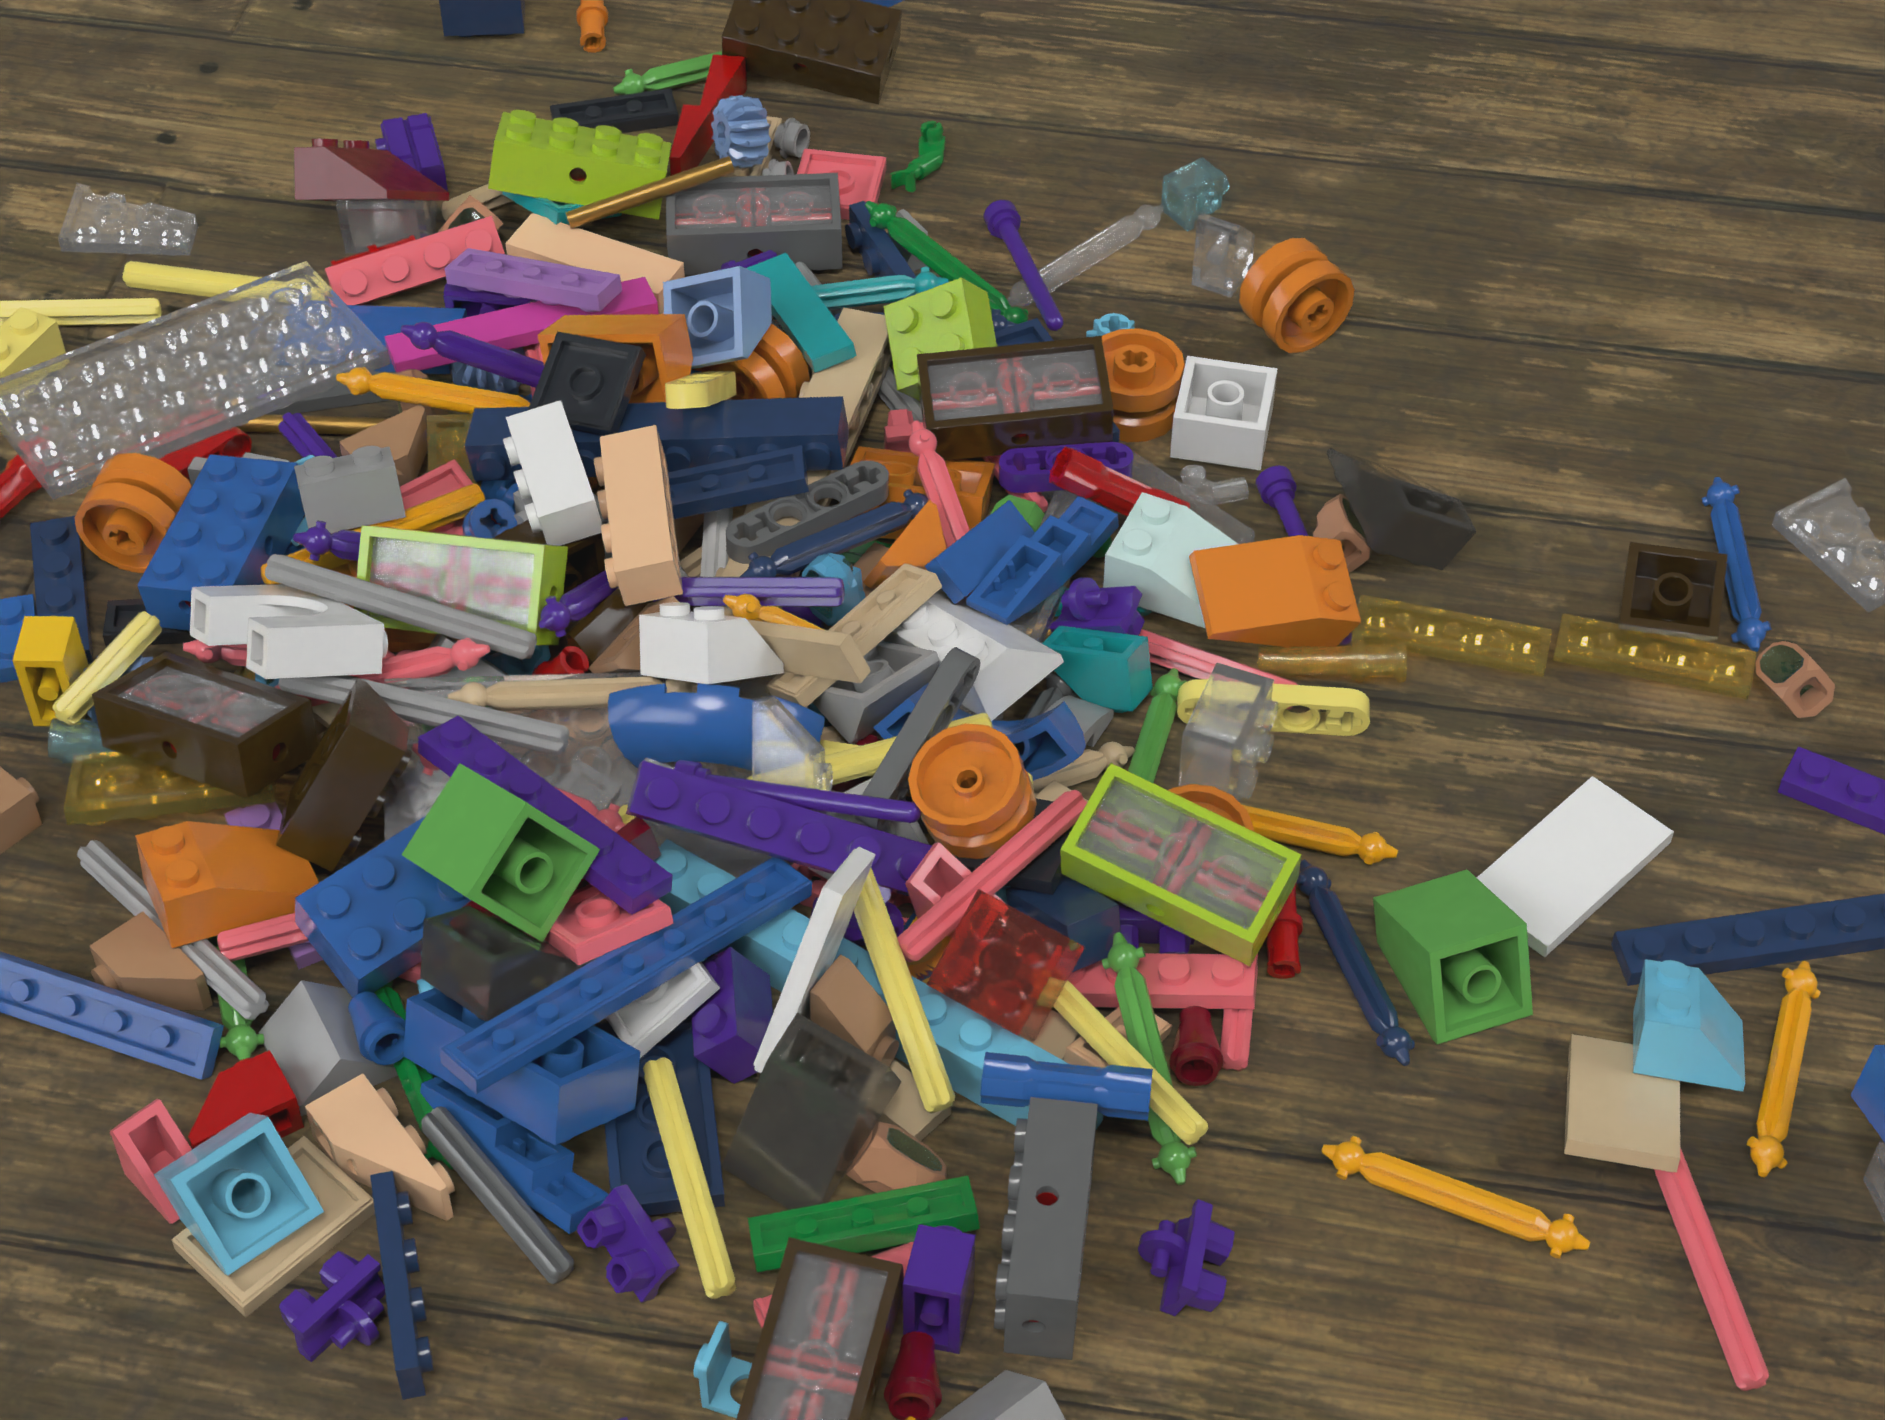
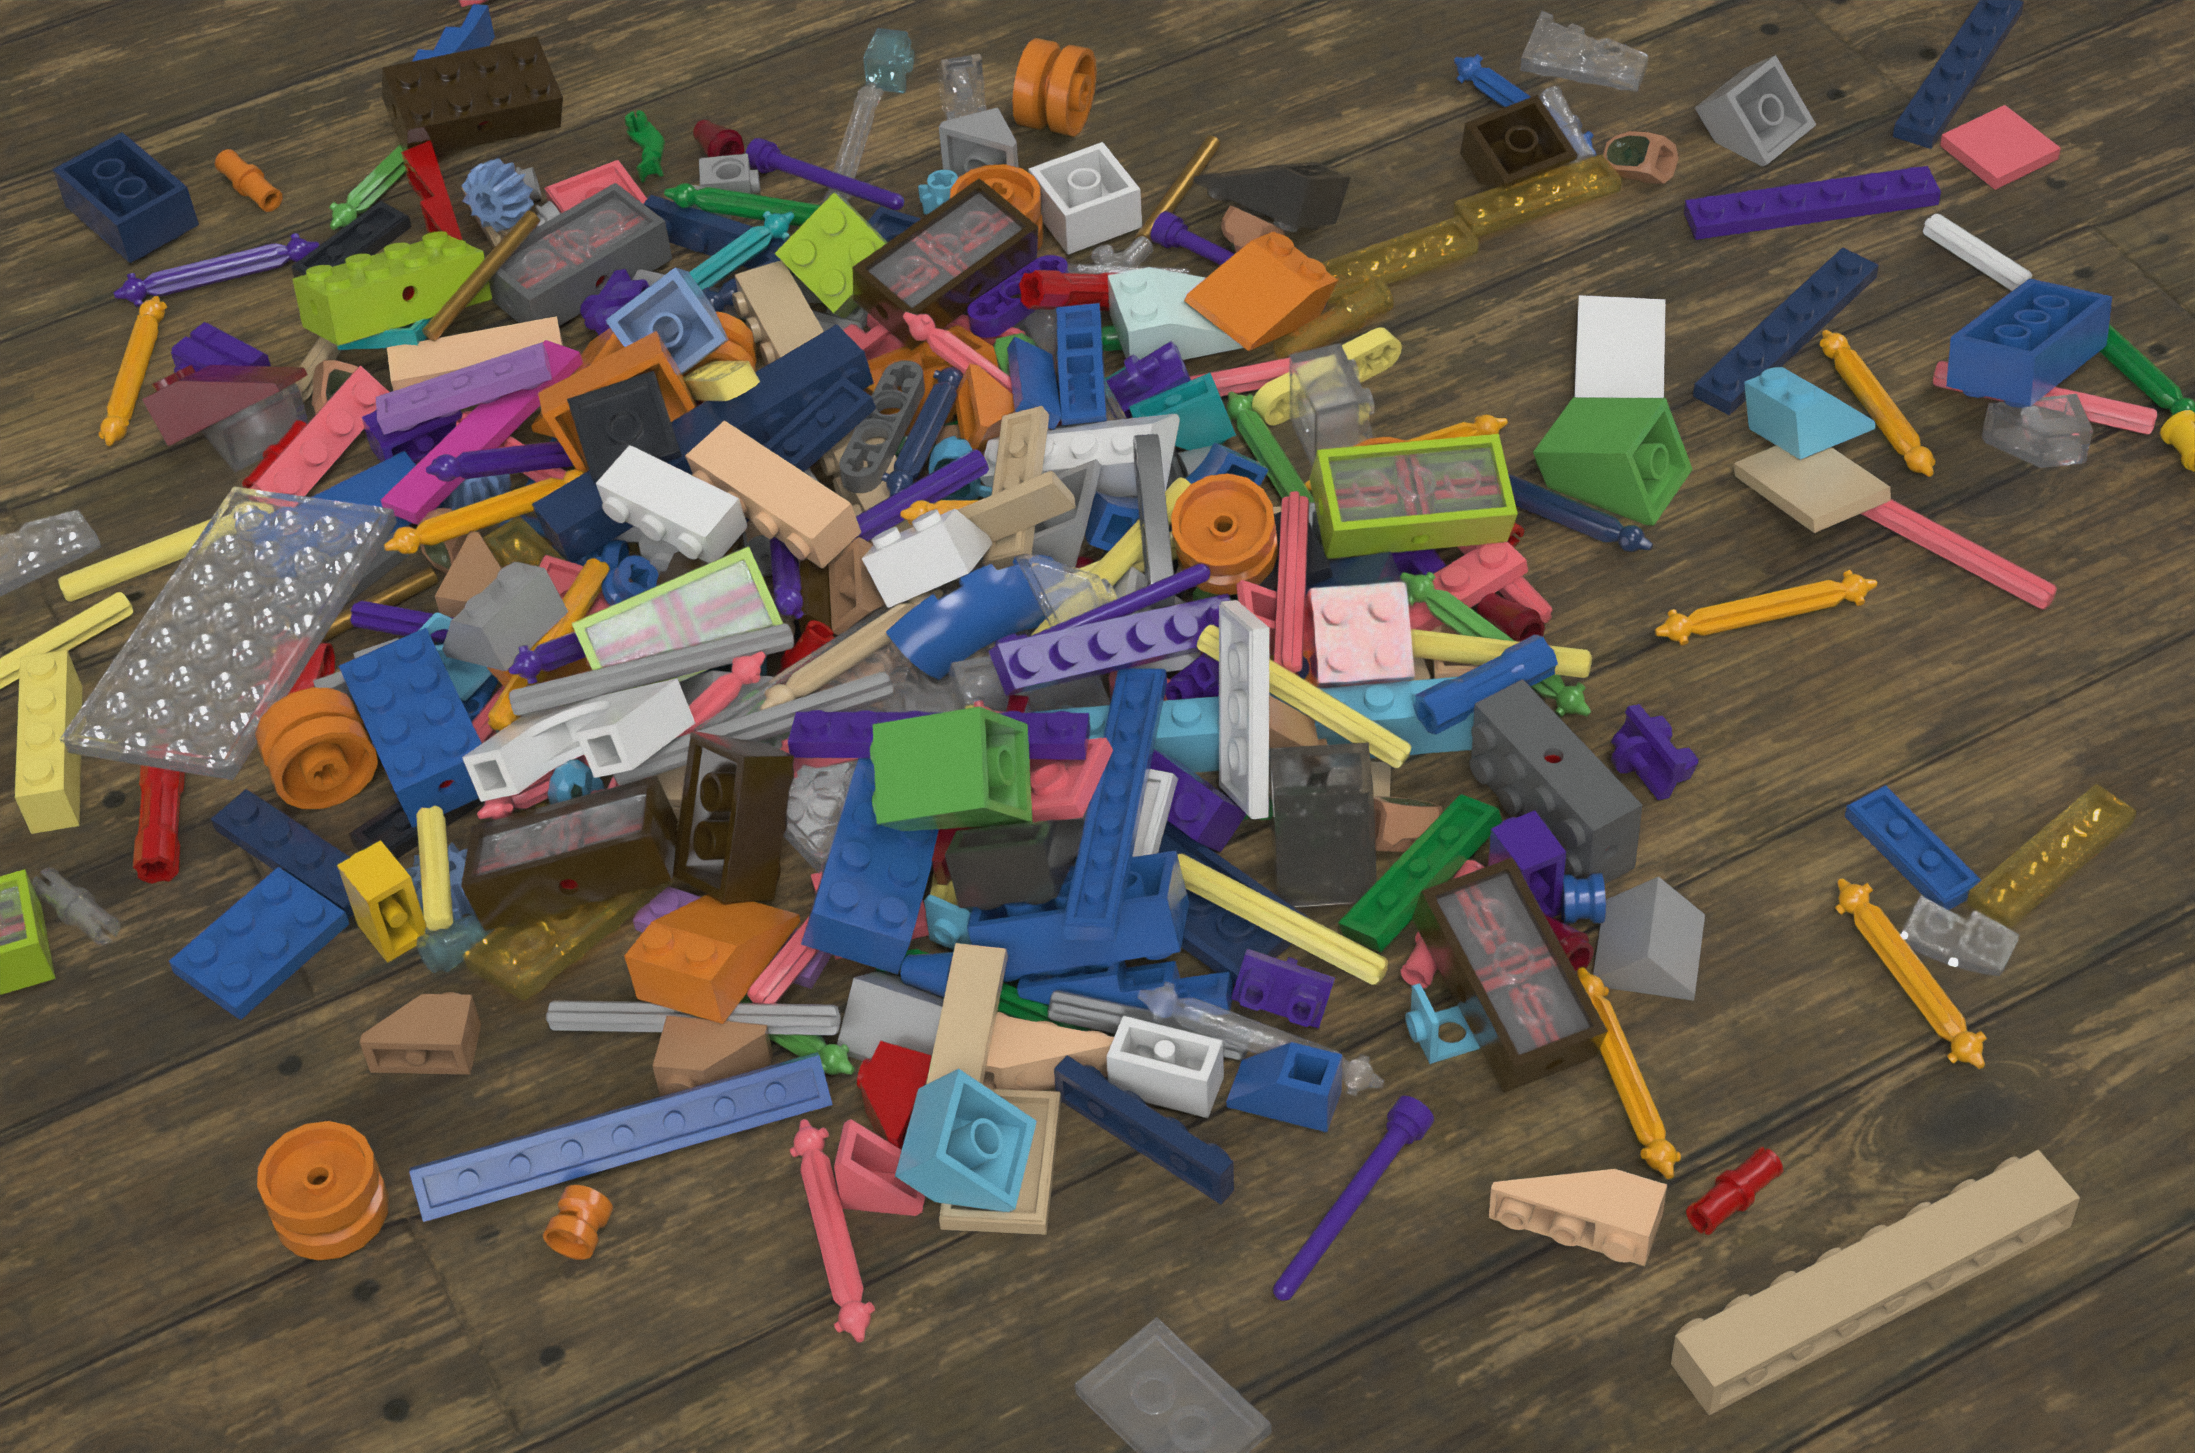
camera: 35 degrees left, 0 degrees up
dark purple hips [279,1251,386,1362] -> none
teal tile [746,253,856,373] -> none
none -> light orange wheel [98,296,167,446]
none -> dark purple wheel [113,233,319,307]
none -> dark red cone [693,119,745,157]
none -> light grey brick [699,154,761,195]
none -> coral wheel [790,1119,875,1342]
none -> tan tile [926,943,1008,1085]
none -> light grey slope [939,107,1019,178]
none -> white brick [1106,1016,1224,1118]
none -> pearl gold bar [1135,135,1220,247]
none -> clear wheel [1138,981,1384,1097]
none -> blue slope [1226,1042,1342,1132]
none -> clear pin [1539,87,1595,170]
none -> blue wheel [1561,873,1606,925]

